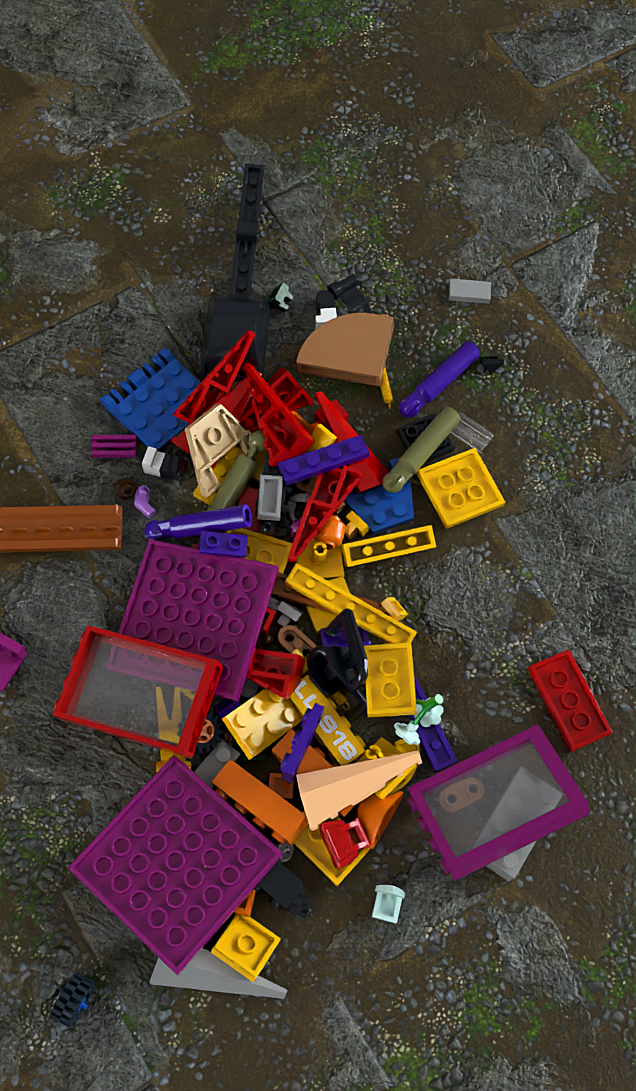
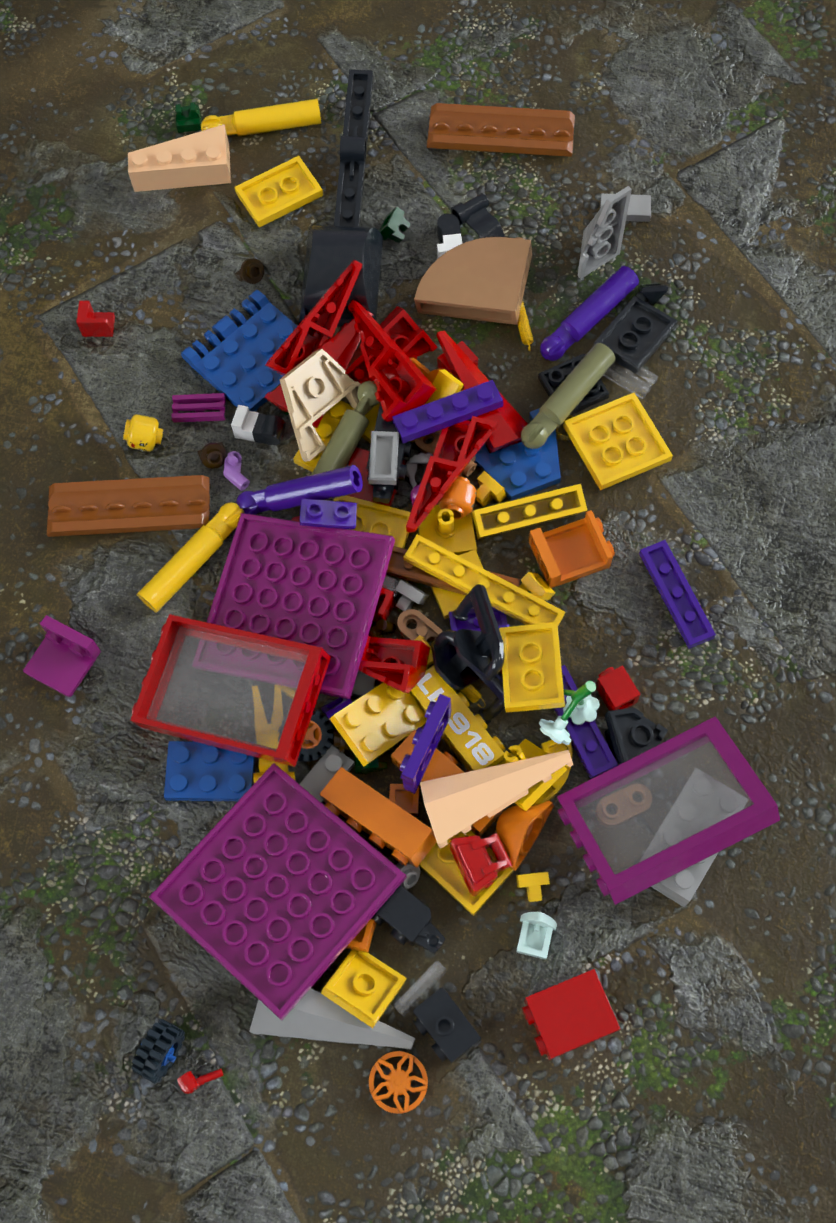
camera: 10 degrees right, 0 degrees up
red tile [527,649,613,753] -> none
none -> red panel [76,301,115,337]
none -> yellow head [123,414,163,452]
none -> light nougat wedge [128,124,231,192]
none -> yellow piece [137,502,244,613]
none -> blue plate [164,741,255,802]
none -> dark green tile [175,102,201,133]
none -> red hand [177,1069,224,1094]
none -> yellow piece [201,99,321,136]
none -> yellow plate [235,156,323,228]
none -> dark brown plate [235,258,264,284]
none -> orange wheel [369,1051,428,1114]
none -> clear tile [394,961,446,1017]
none -> black brick [412,987,481,1064]
none -> dark orange plate [427,103,575,157]
none -> yellow tile [516,872,550,902]
none -> red brick [522,969,620,1060]
none -> orange panel [529,510,615,588]
none -> light grey wedge [578,186,632,279]
none -> black tile [593,296,678,374]
none -> red brick [596,665,641,711]
none -> black plate [604,707,668,765]
none -> dark purple plate [639,540,716,649]

